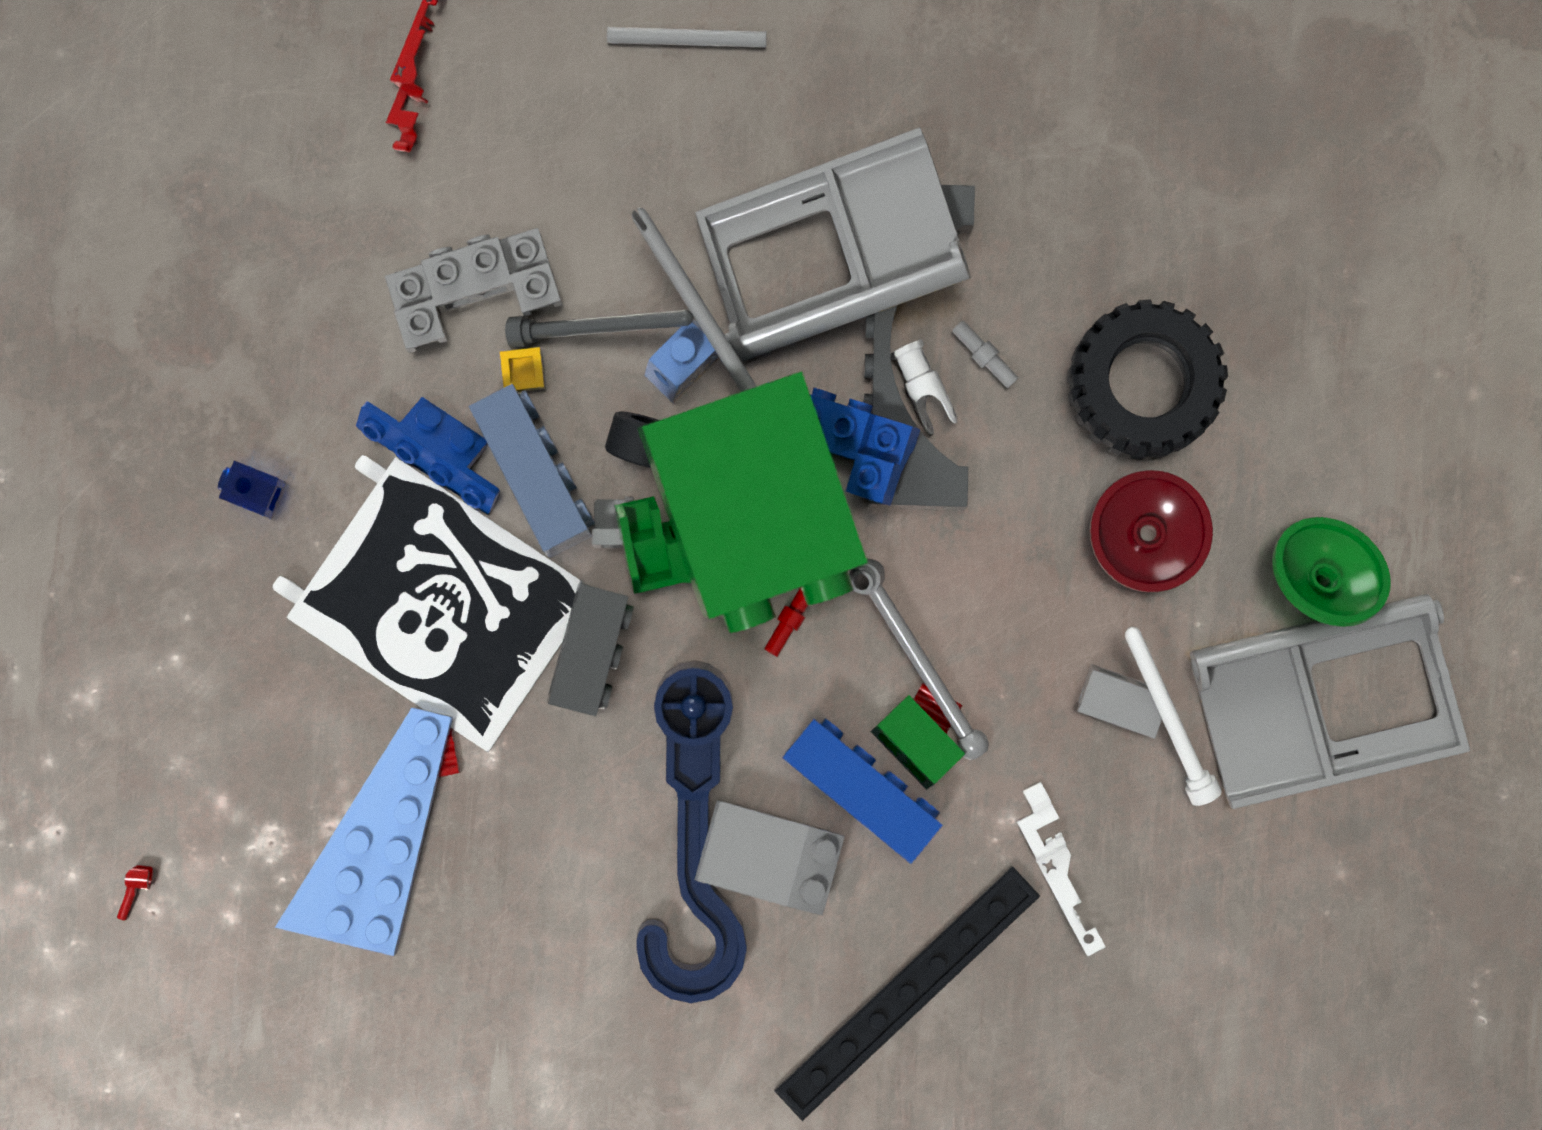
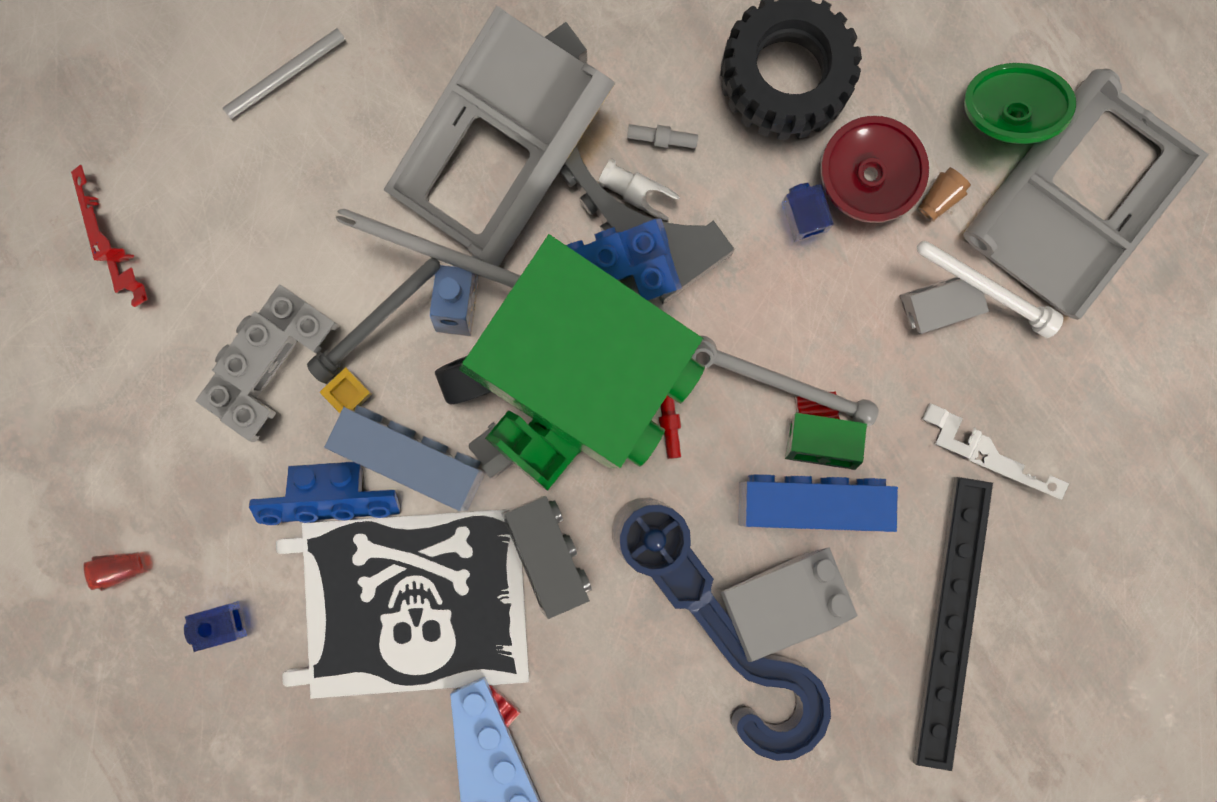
camera: 40 degrees left, 0 degrees up
none -> clear red cone [83,552,144,591]
none -> clear blue brick [782,183,834,242]
none -> medium nougat cone [918,167,971,222]

